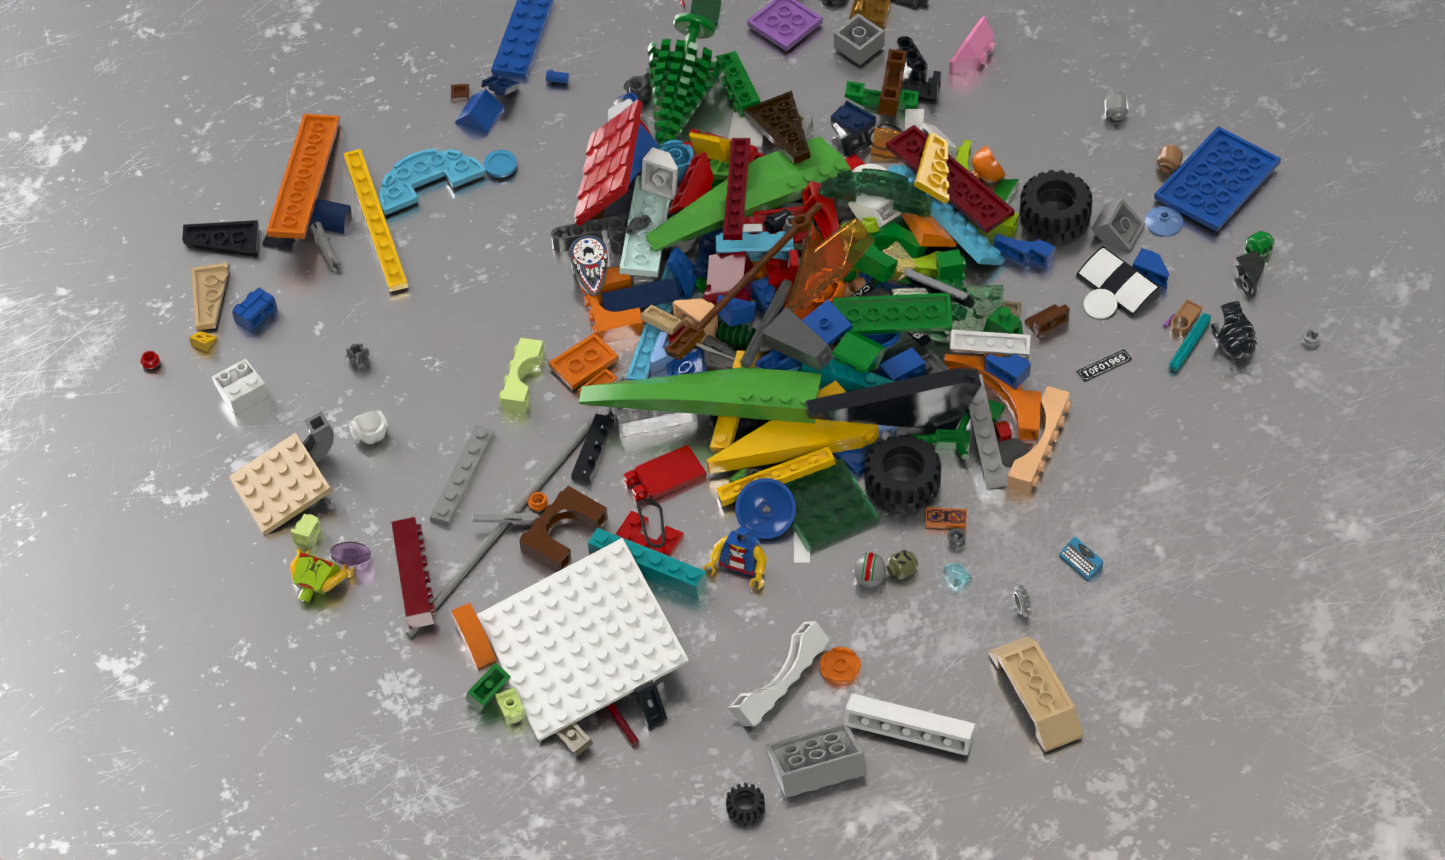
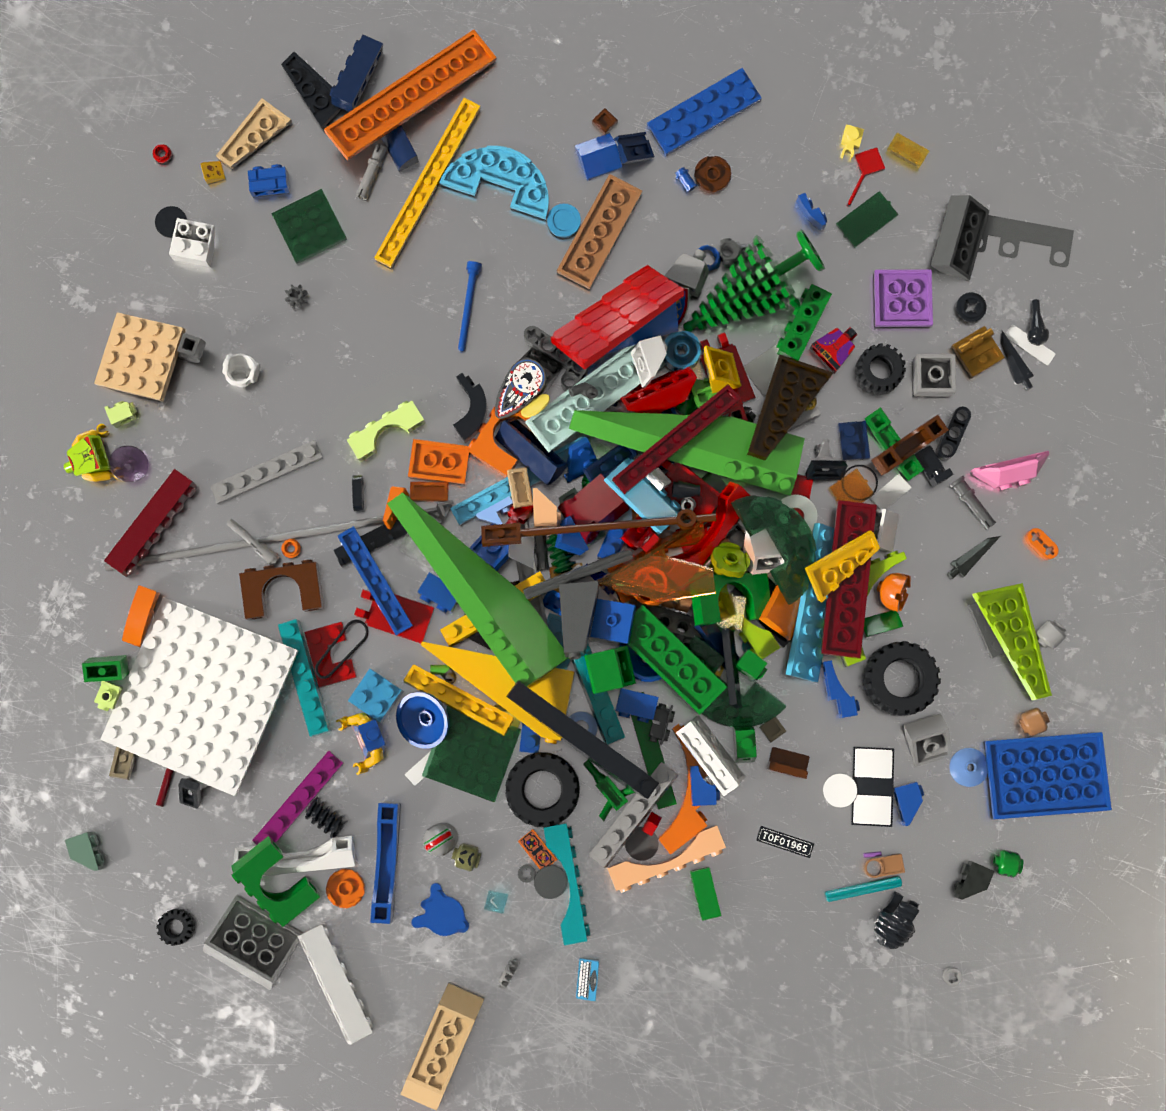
camera: 45 degrees right, 30 degrees up
none -> sand green slope [65,832,104,871]
none -> black piece [155,206,187,238]
none -> green arch [231,836,320,927]
none -> magenta plate [252,751,344,845]
none -> clear green plate [271,189,347,264]
none -> black piece [305,796,348,838]
none -> dark blue brick [330,35,383,112]
none -> blue plate [337,526,413,636]
none -> dark azure brick [348,669,404,723]
none -> black beam [352,475,364,511]
none -> blue arch [370,803,400,924]
none -> orange slope [383,486,409,529]
none -> blue tile [411,883,469,936]
none -> blue brick [418,572,458,613]
none -> black arch [453,373,487,443]
none -> blue piece [458,261,482,351]
none -> light yellow piece [521,394,550,418]
none -> dark grey piece [534,865,567,899]
none -> teal arch [543,823,591,945]
none -> medium nougat plate [557,174,643,289]
none -> green piece [690,867,721,921]
none -> reddish brown tile [694,156,731,194]
none -> blue slope [796,193,827,231]
none -> torso [810,327,857,374]
none -> black tyre [855,343,906,395]
none -> pearl dark grey bar [947,536,1001,579]
none -> dark grey pin [950,476,996,530]
none -> dark grey plate [968,602,1005,658]
none -> lime wing [972,583,1052,700]
none -> orange beam [1025,528,1059,560]

